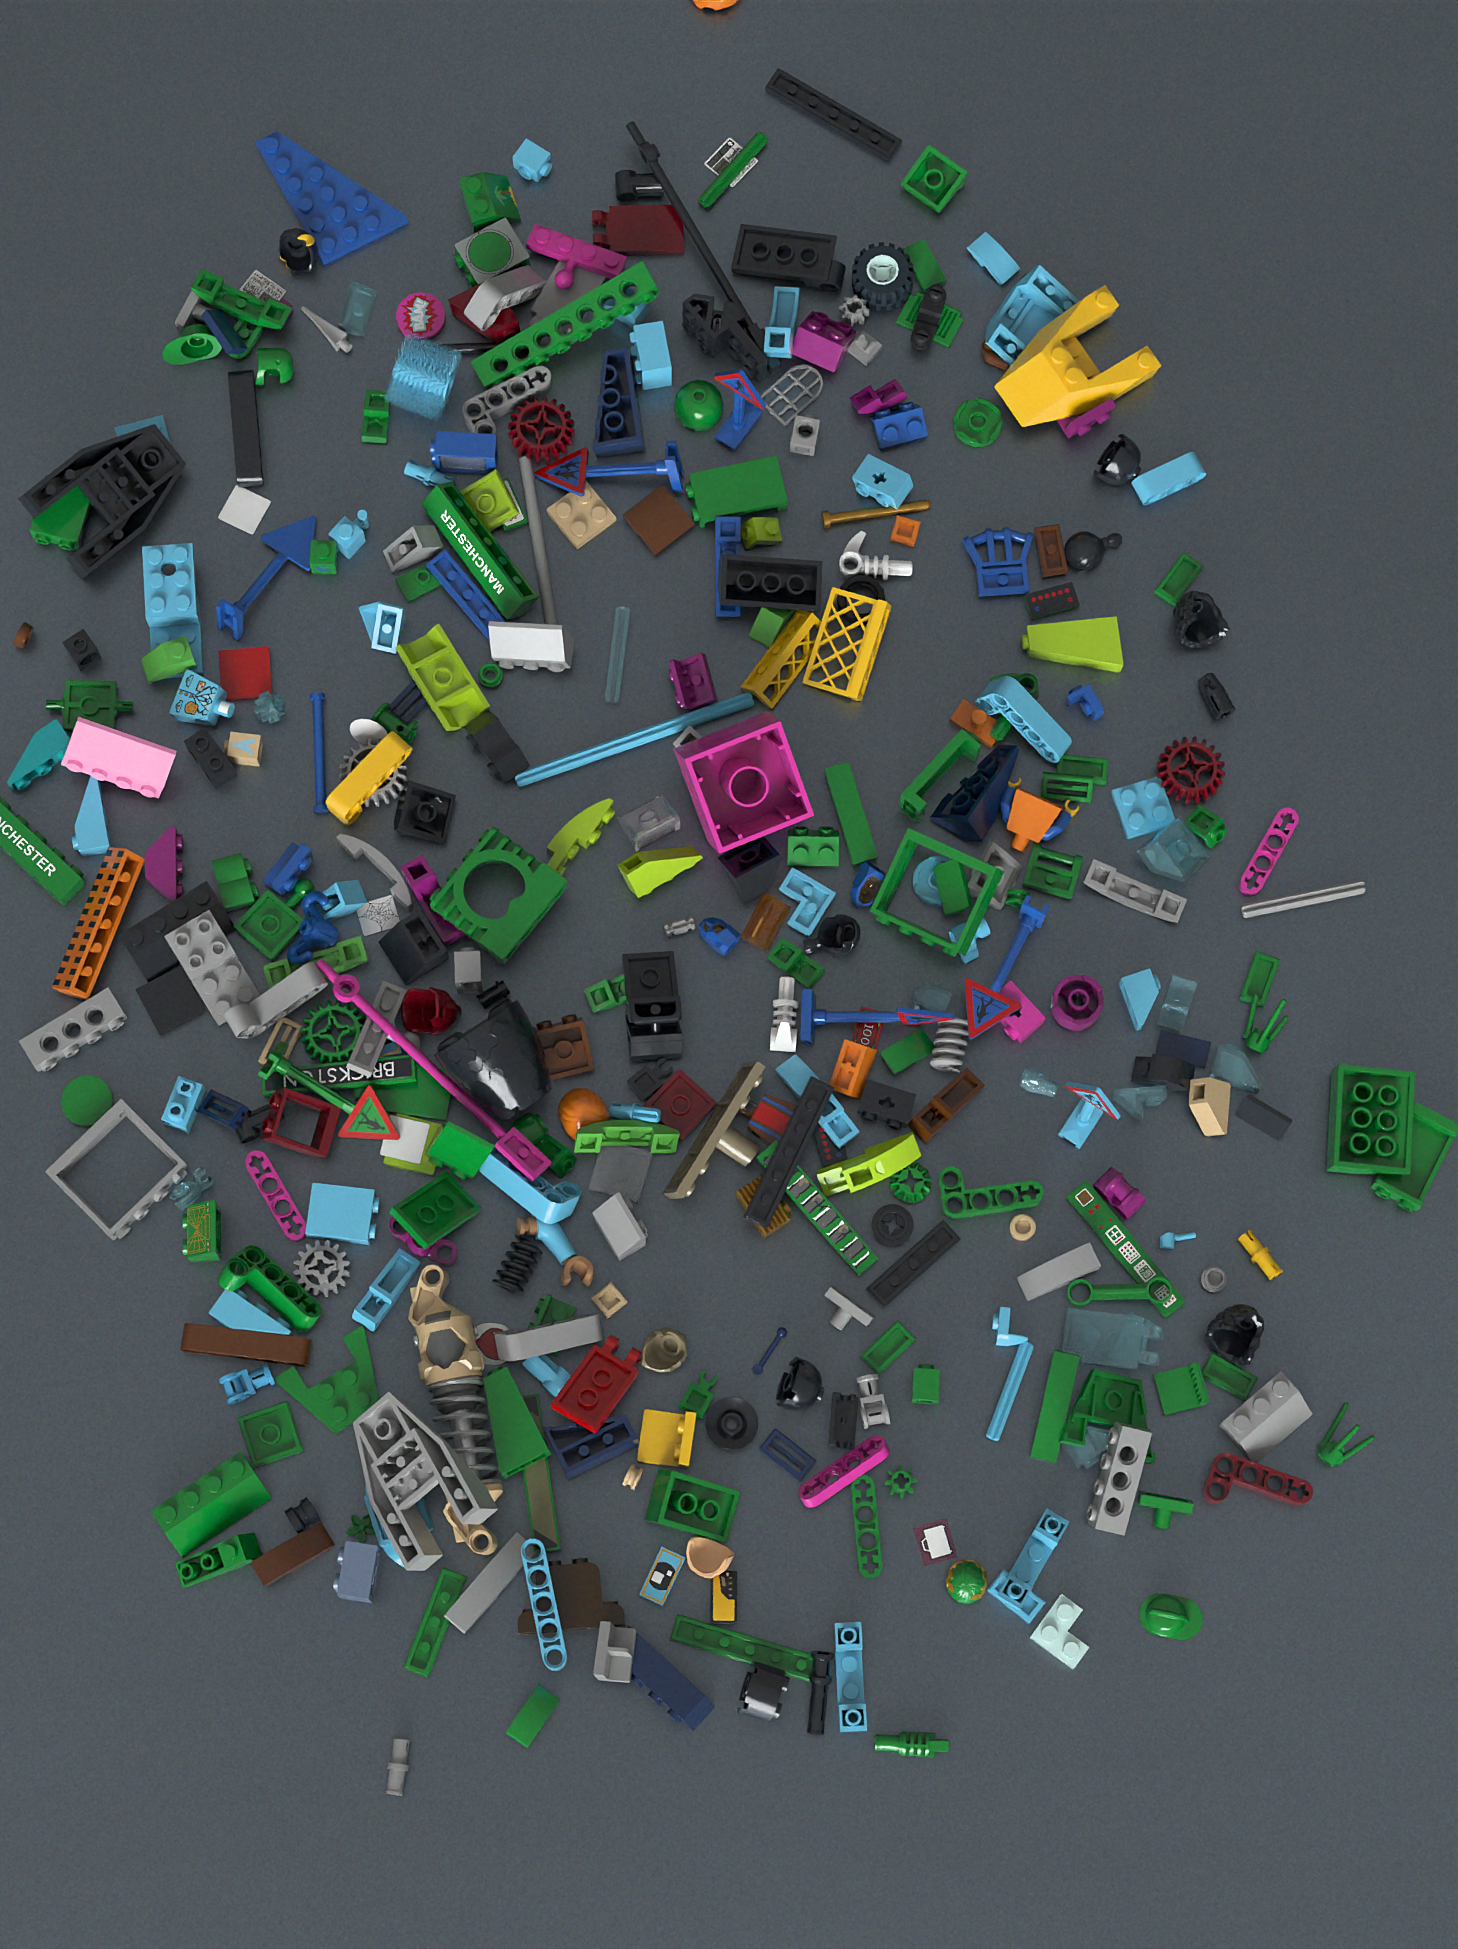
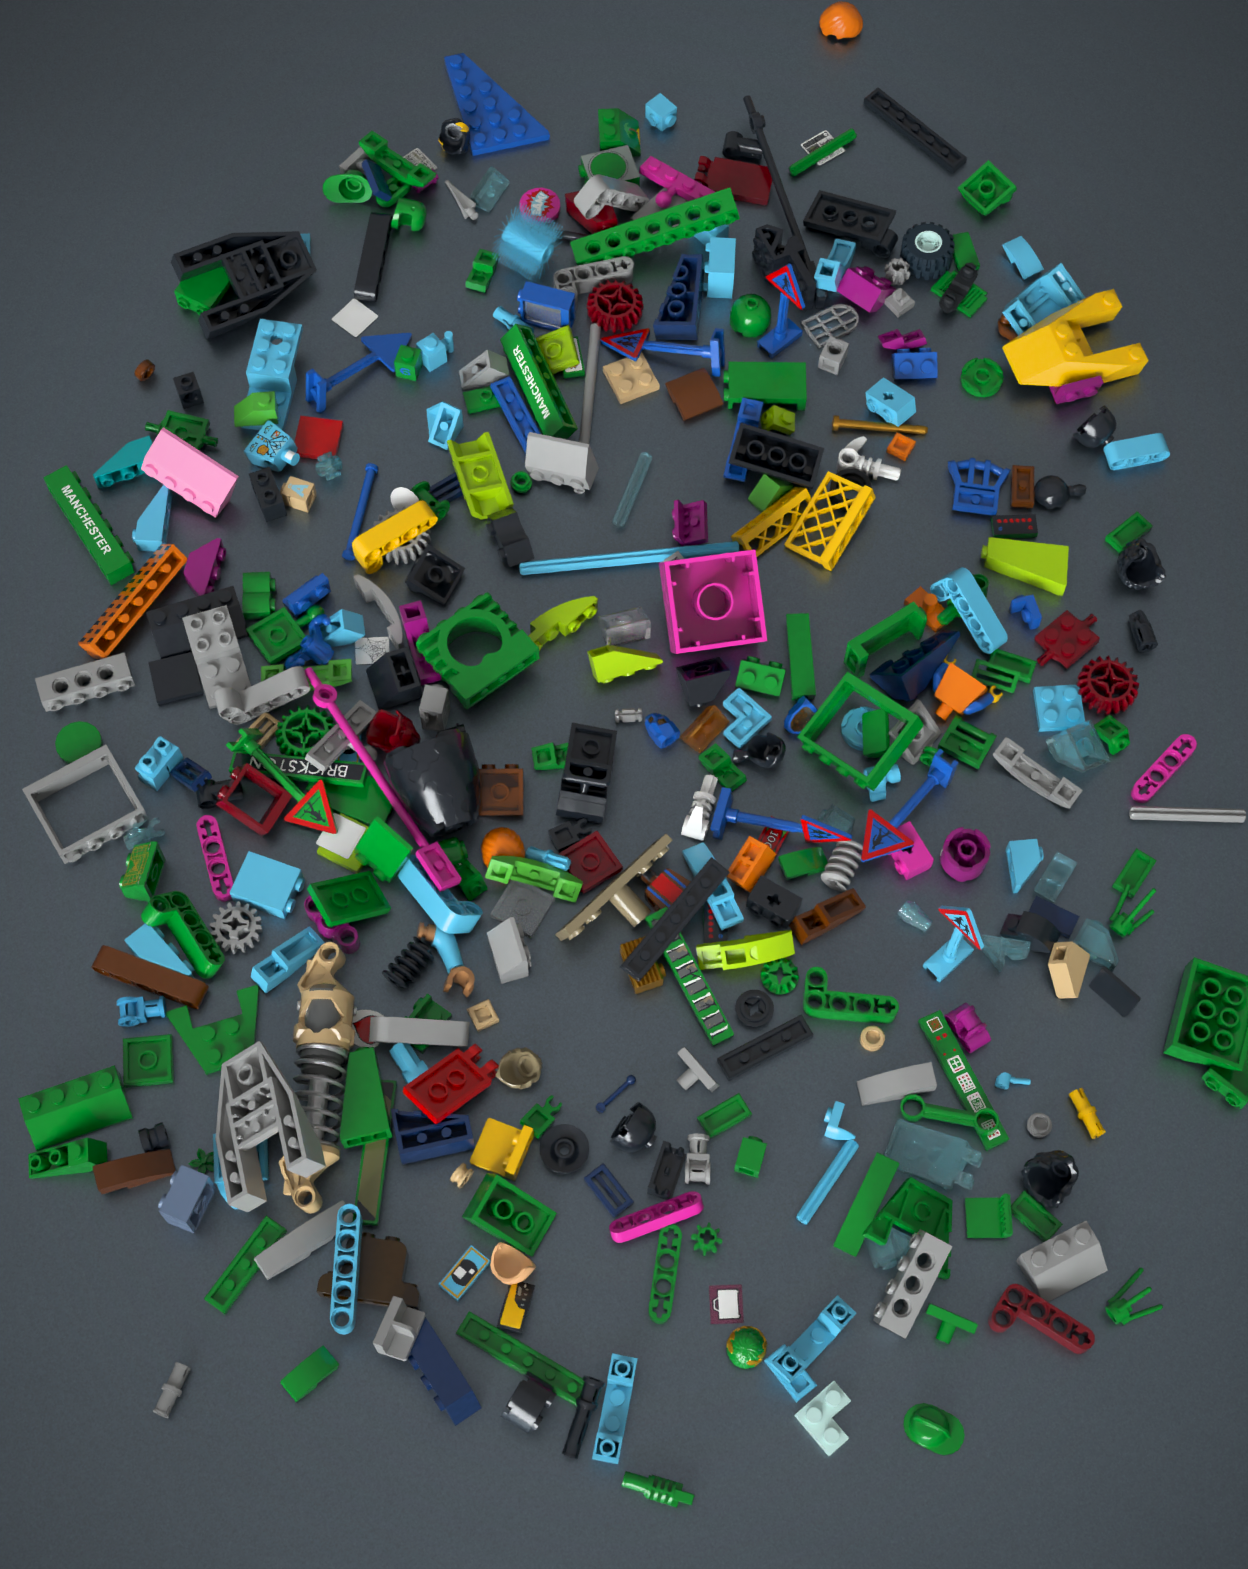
camera: 15 degrees right, 10 degrees down
none -> dark red plate [1035,610,1100,669]

